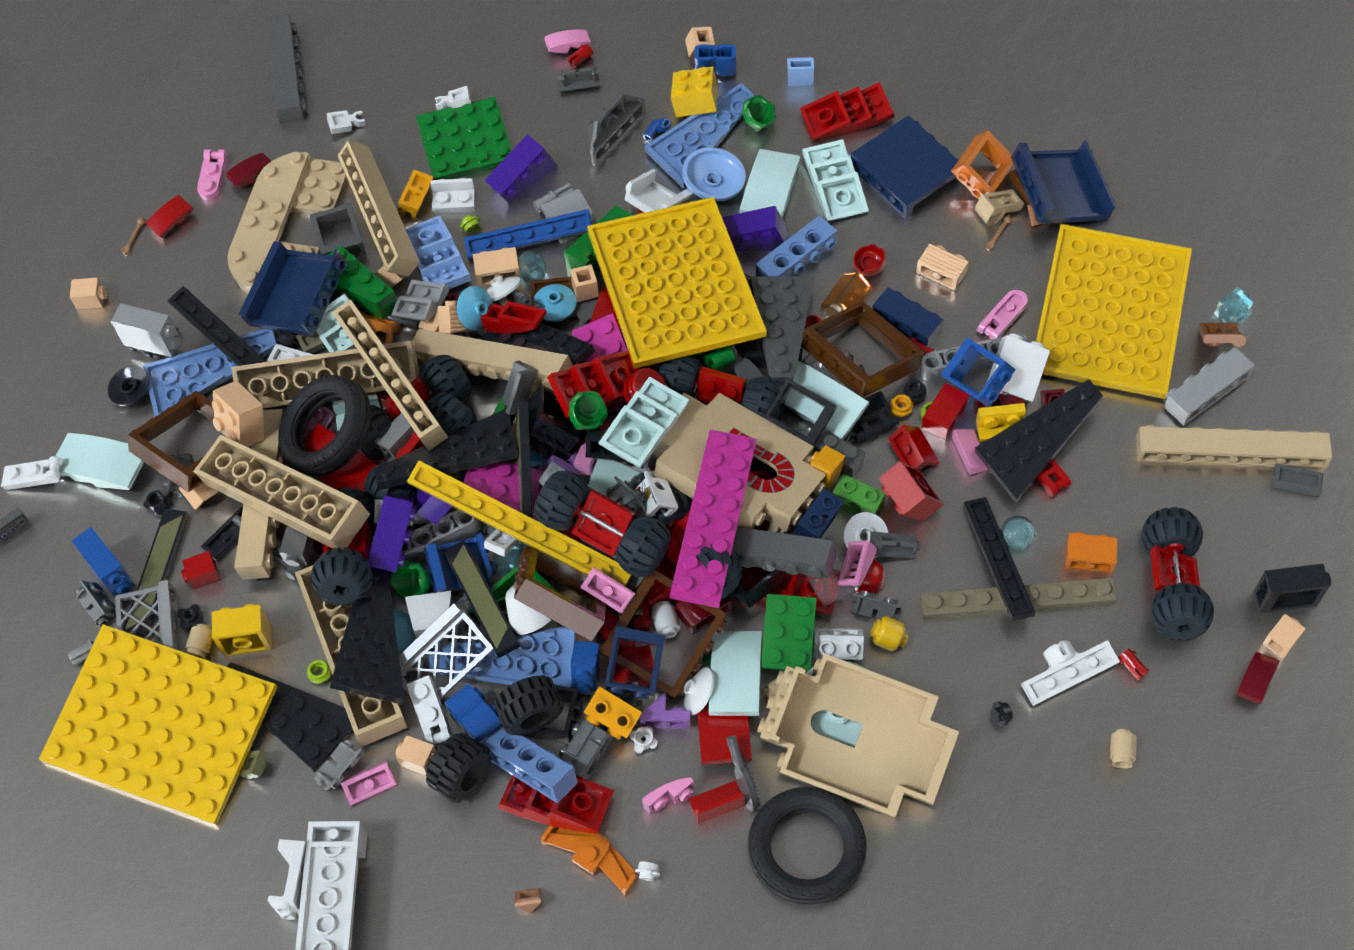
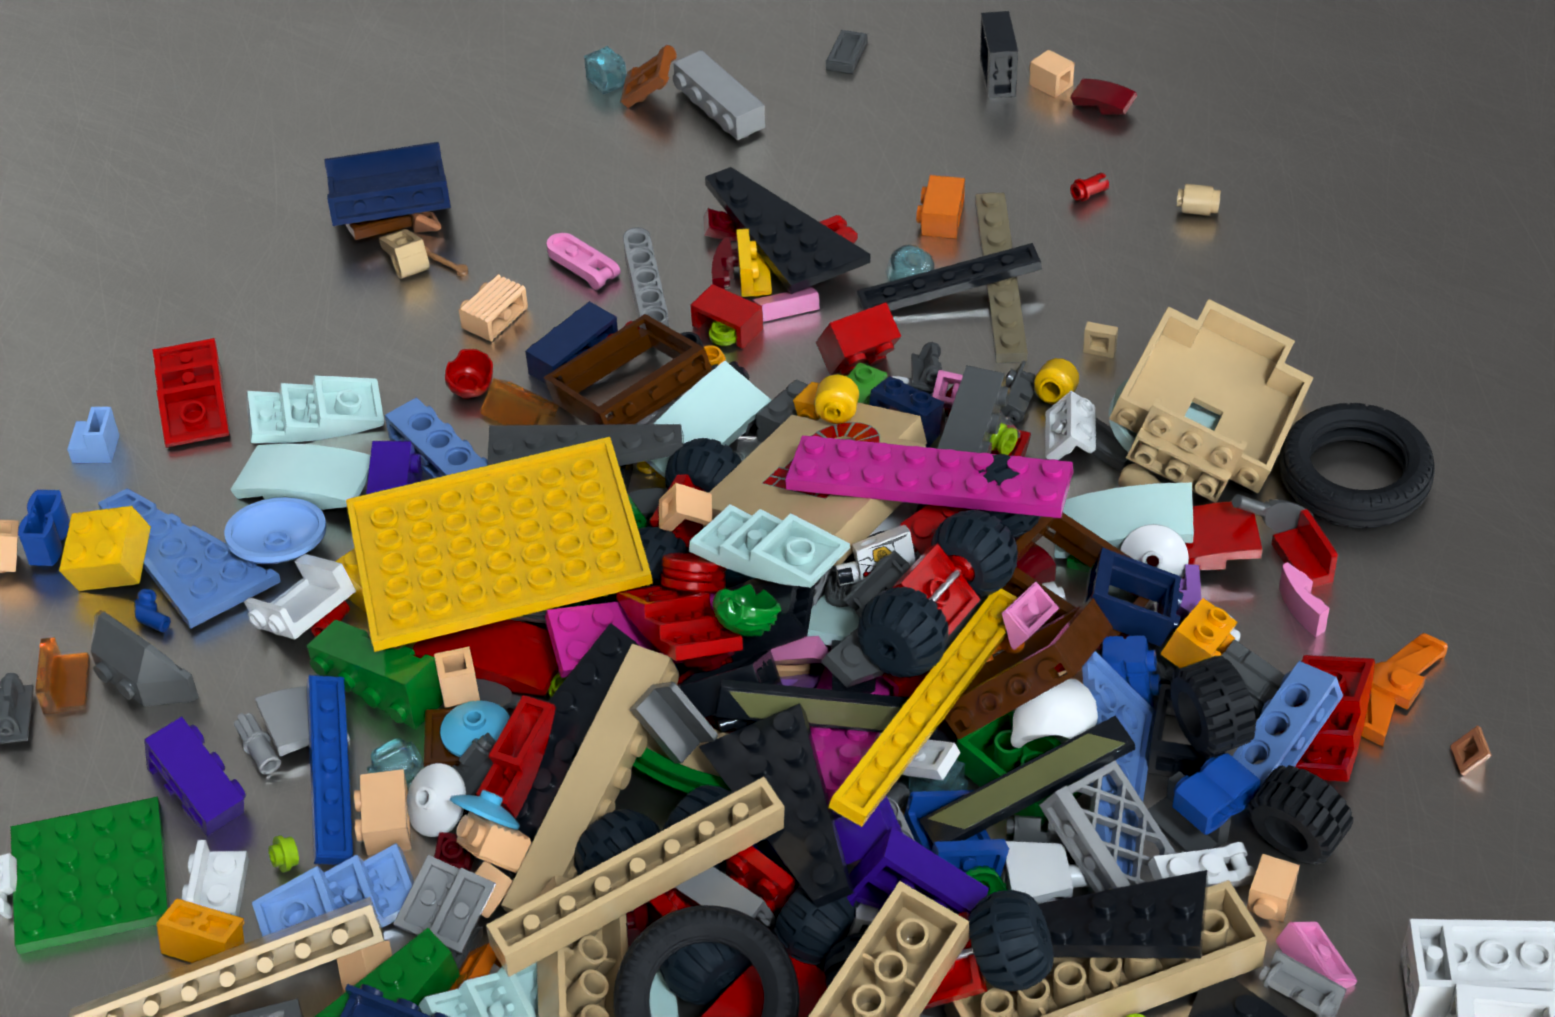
camera: 90 degrees left, 15 degrees down
white plate [635,862,660,881] -> none
green hair [742,94,777,132] -> none
green brick [761,594,816,672] -> none
black window [763,378,837,446] -> none
dark blue panel [851,115,959,219] -> none
red panel [888,424,940,470] -> none
blue window [941,337,1016,407] -> none
orange window [951,130,1014,200] -> none
white brick [987,334,1050,404] -> none
black plate [990,701,1013,727] -> none
white plate [1021,640,1120,706] -> none
yellow plate [1036,224,1192,399] -> none
tan brick [1136,425,1332,469] -> none
black plate [1142,507,1214,640] -> none
none -> clear orange panel [35,637,90,714]
none -> light nougat panel [659,483,712,532]
none -> yellow head [814,374,859,424]
none -> lime bush [990,423,1018,455]
none -> tan plate [1083,321,1118,358]

